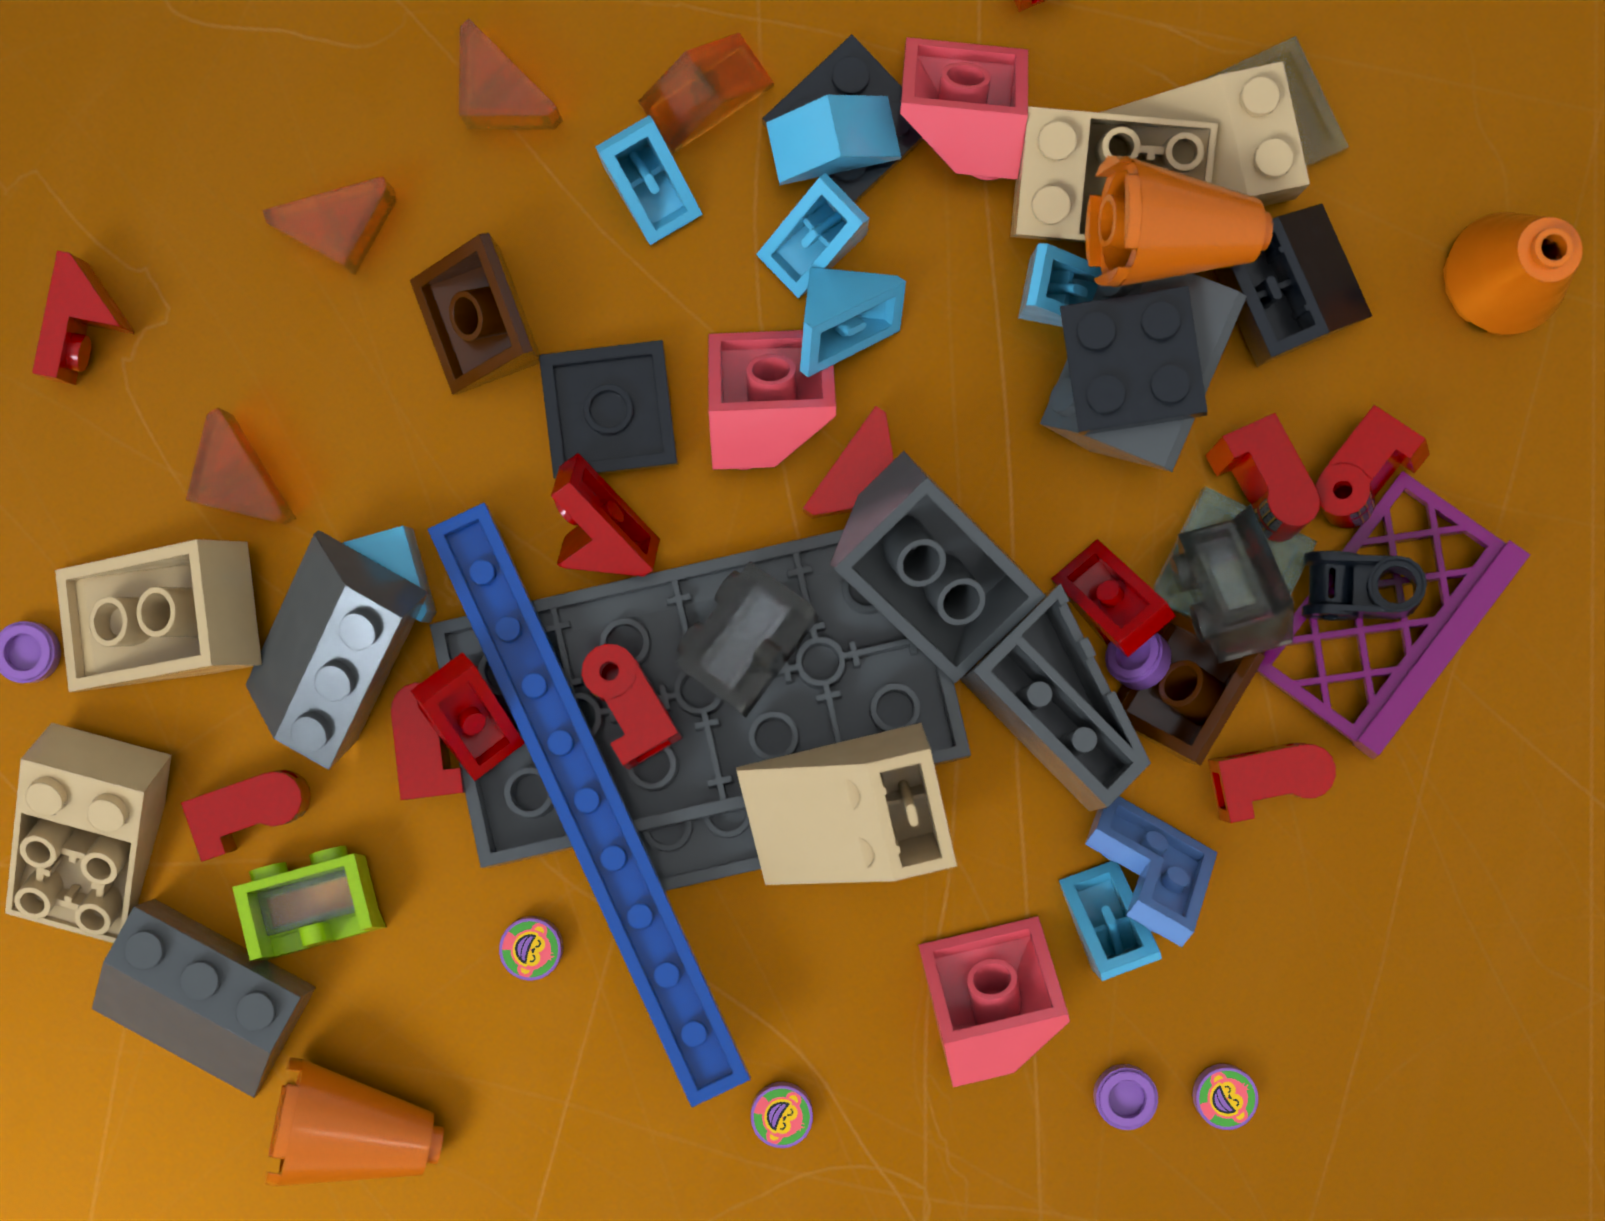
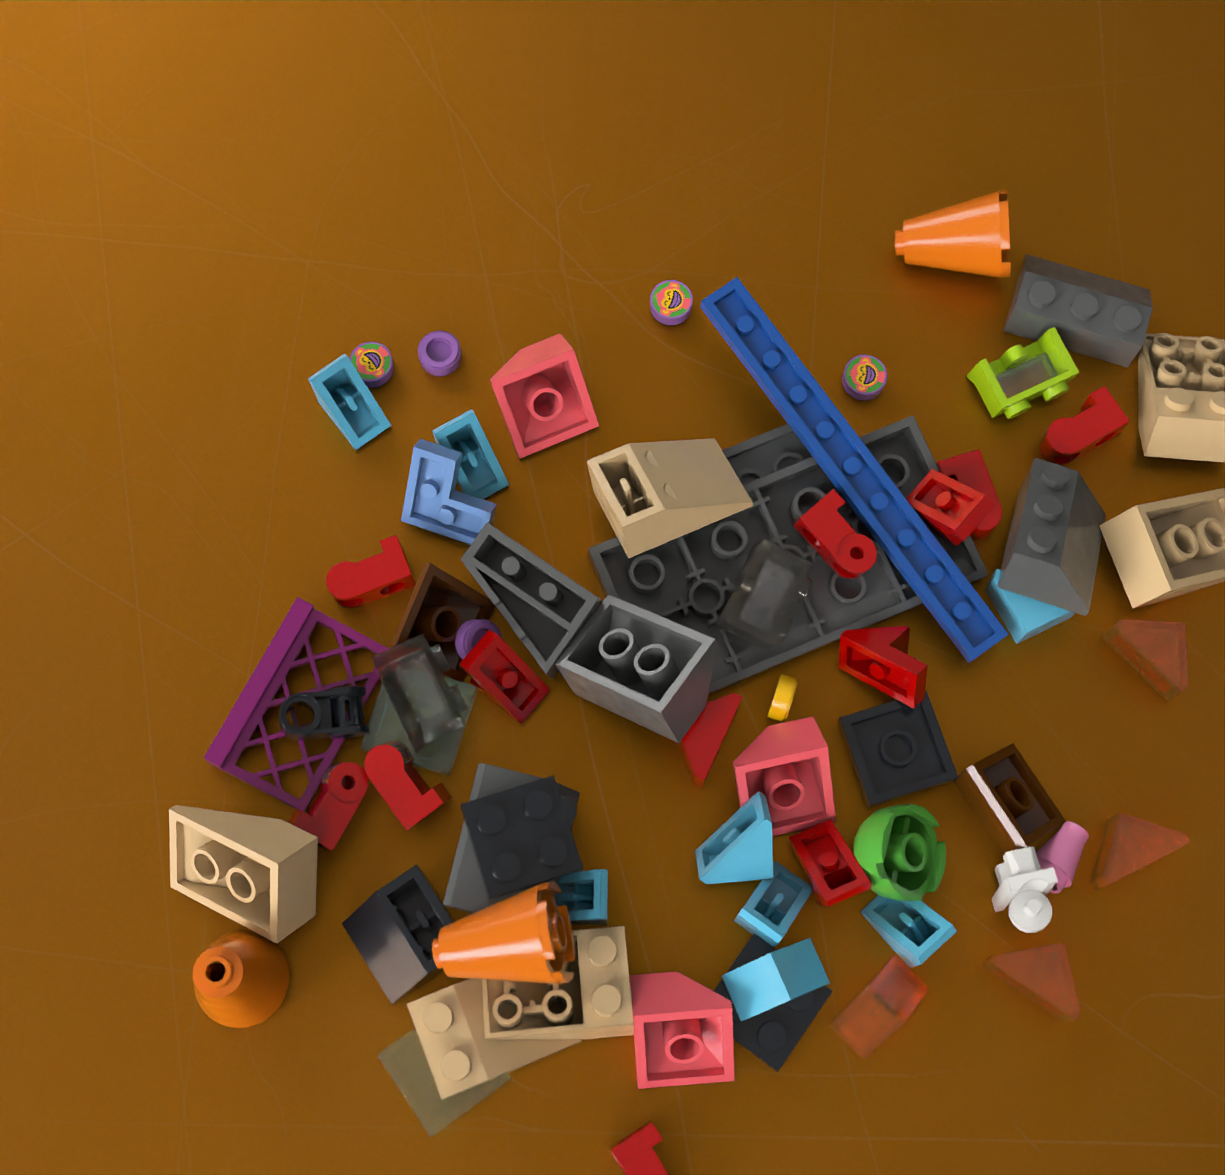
camera: 170 degrees right, 15 degrees down
none -> tan slope [169,805,318,943]
none -> medium azure slope [308,353,391,450]
none -> yellow tile [767,674,798,722]
none -> red slope [789,819,872,907]
none -> bright green cylinder [853,804,947,901]
none -> white hips [991,847,1058,933]
none -> bright pink cone [1036,821,1089,894]

